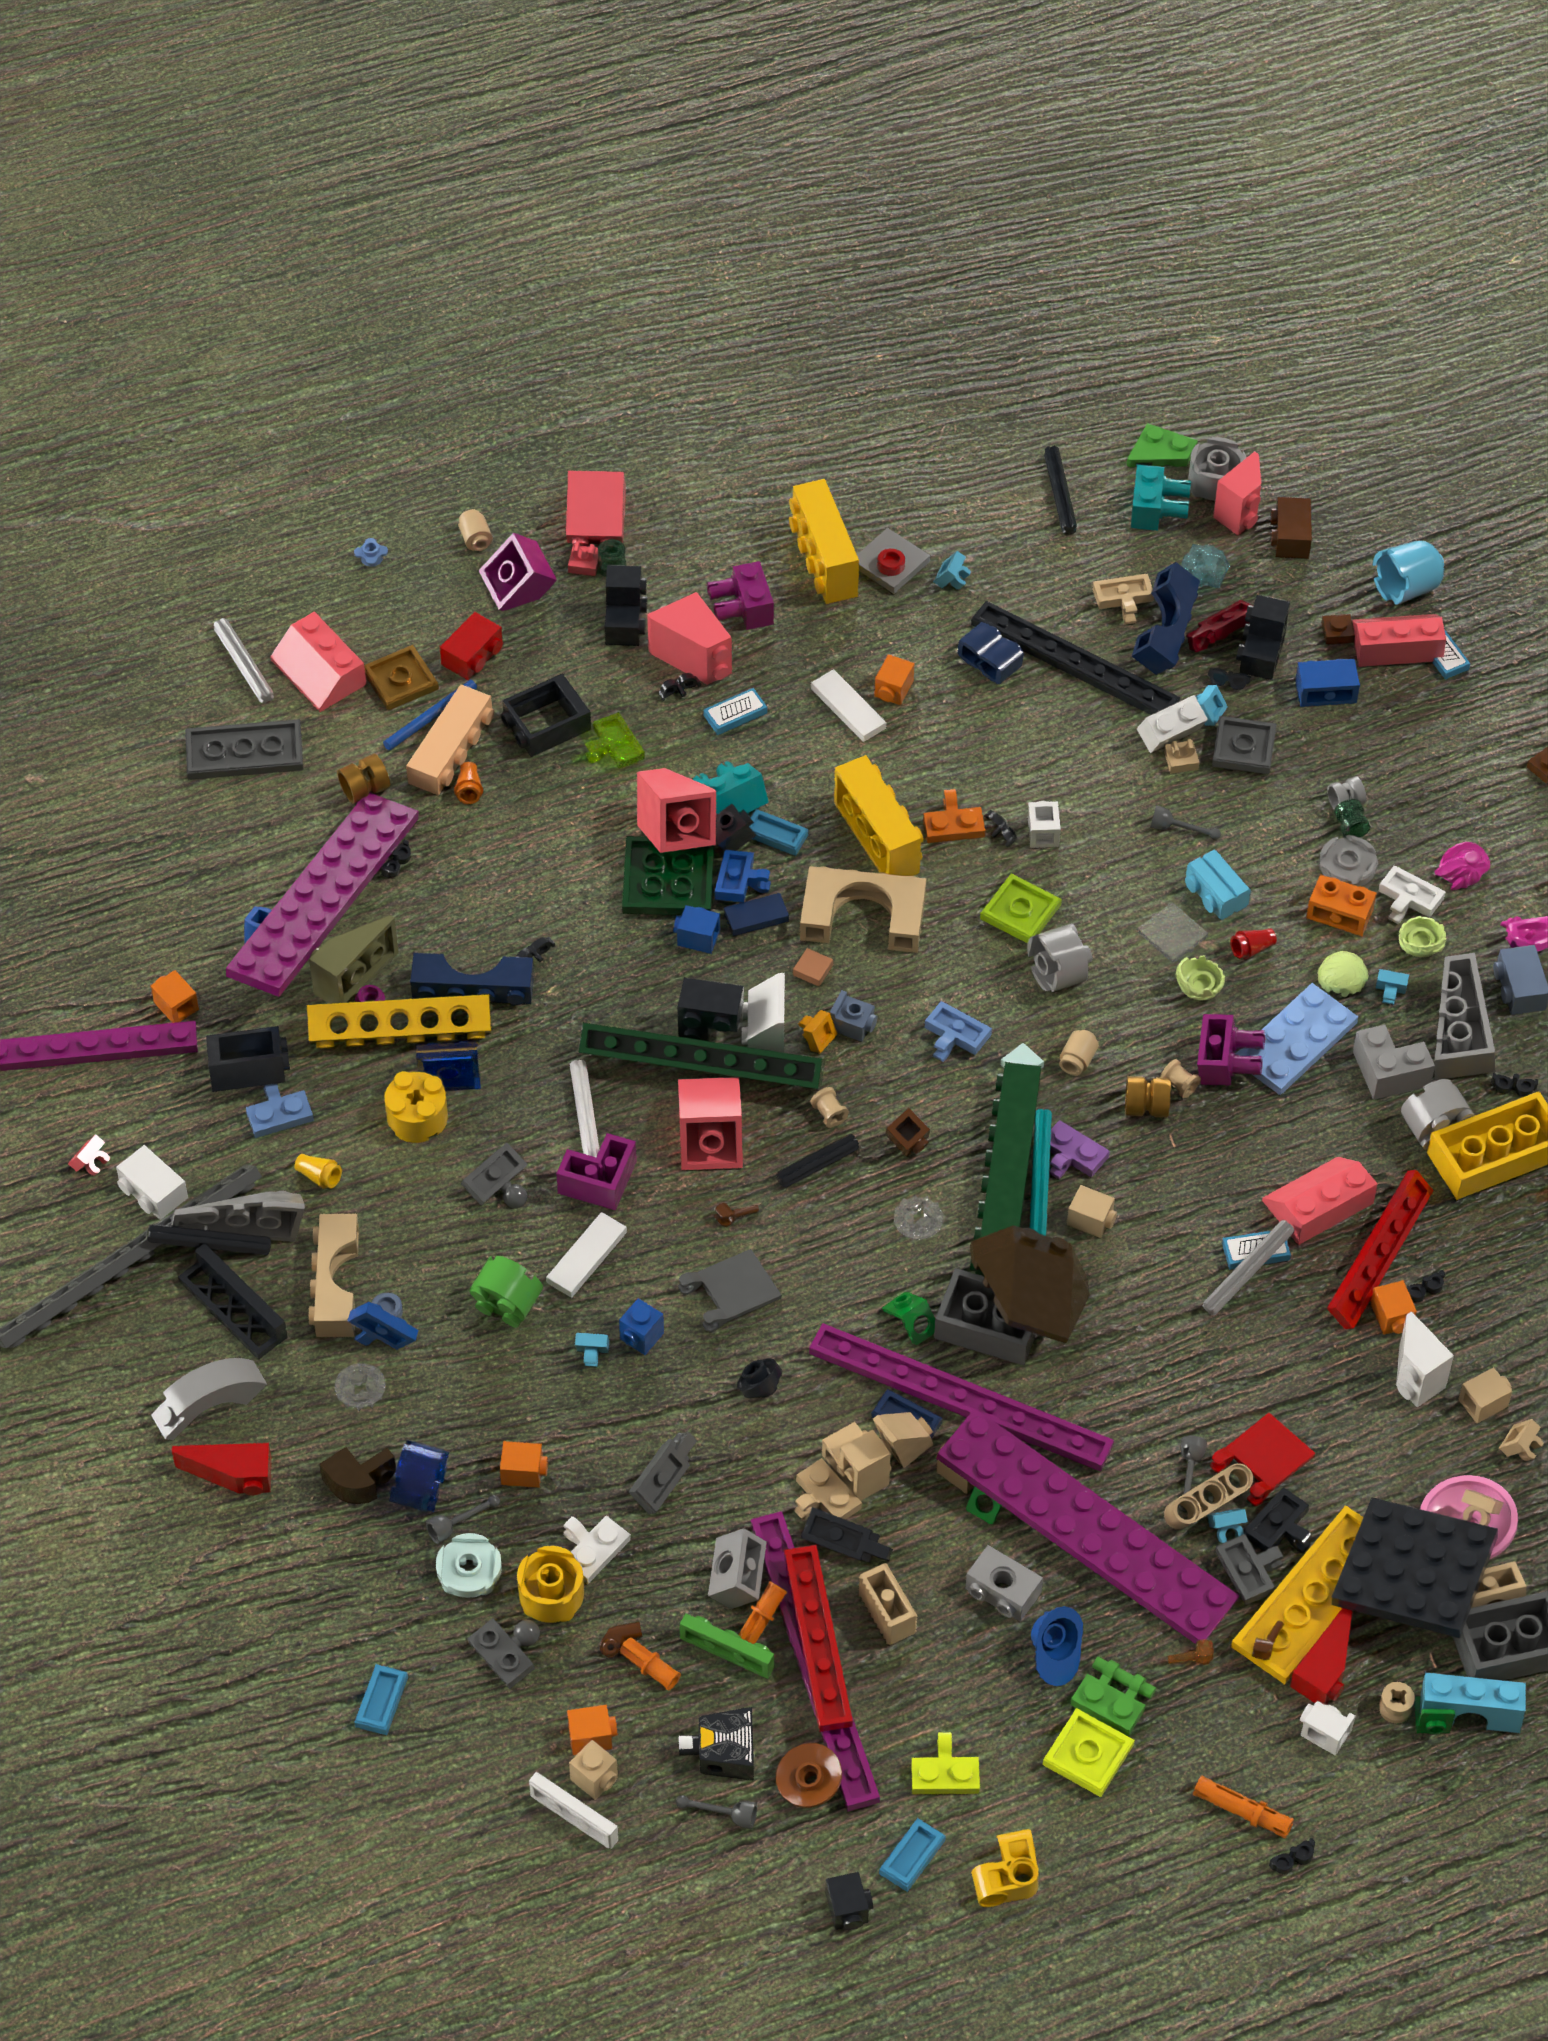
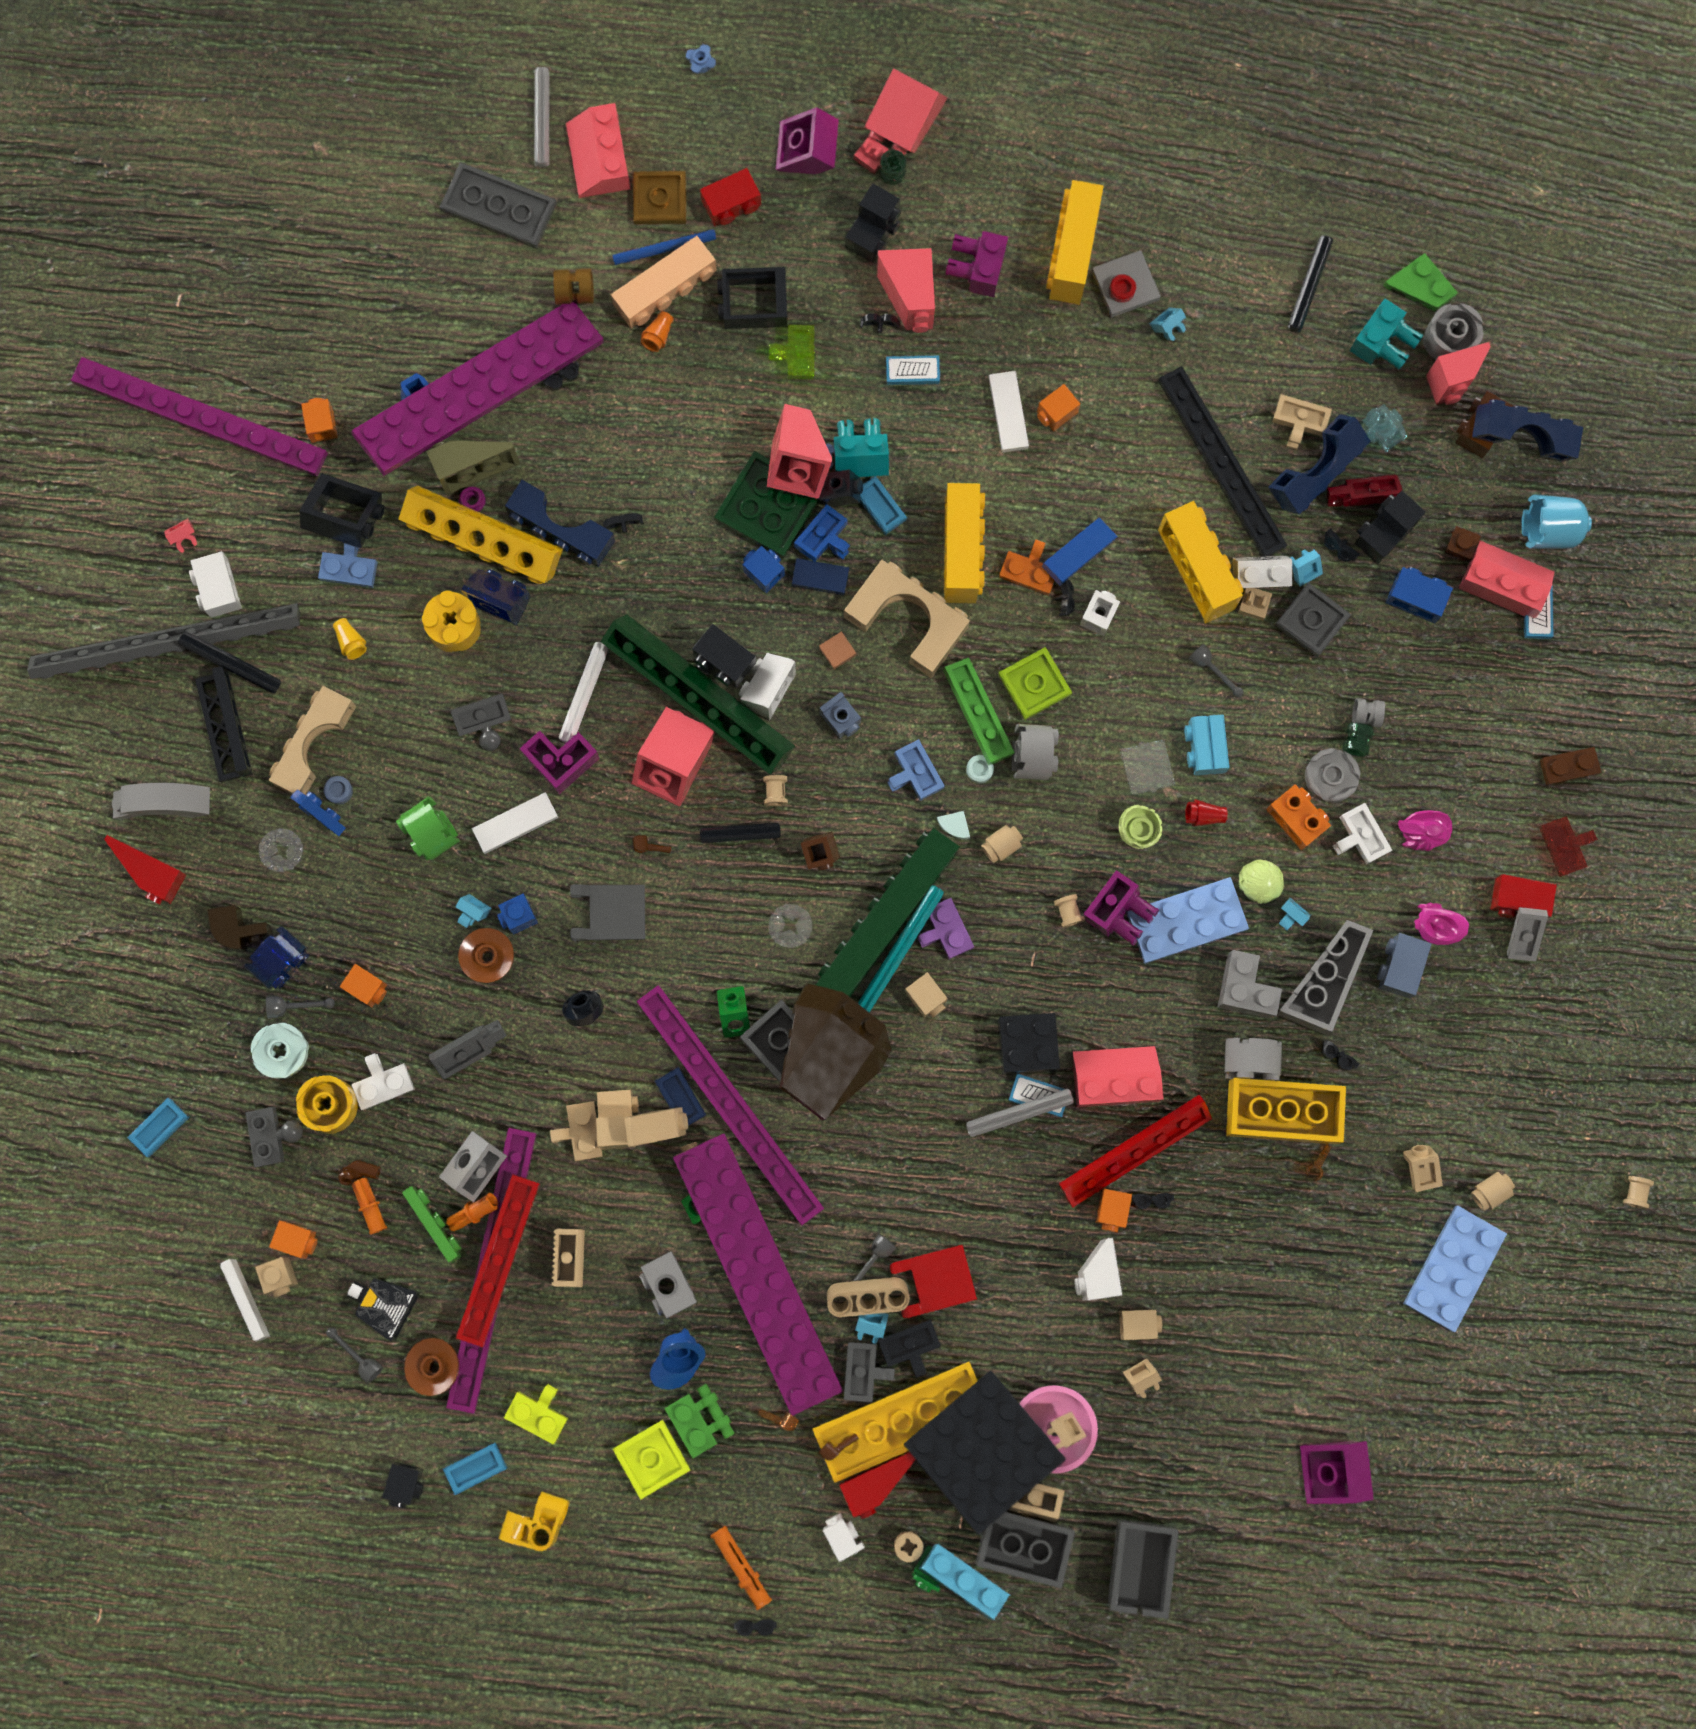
camera: 25 degrees right, 25 degrees up
light grey wedge [171,1191,305,1242] -> none
tan brick [458,509,493,551] -> none
light orange tile [798,1010,838,1054] -> none
black hinge [801,1507,893,1563] -> none
dark blue brick [957,622,1024,684] -> none
pearl gold wheel [1125,1076,1171,1118] -> none
yellowish green hair [1399,916,1446,958] -> none
none -> dark orange dish [458,928,514,983]
none -> bright green plate [943,658,1015,766]
none -> light aqua tile [966,755,994,783]
none -> black brick [997,1013,1060,1075]
none -> blue tile [1042,517,1118,586]
none -> yellow brick [1158,501,1243,623]
none -> dark blue arch [1472,399,1583,462]

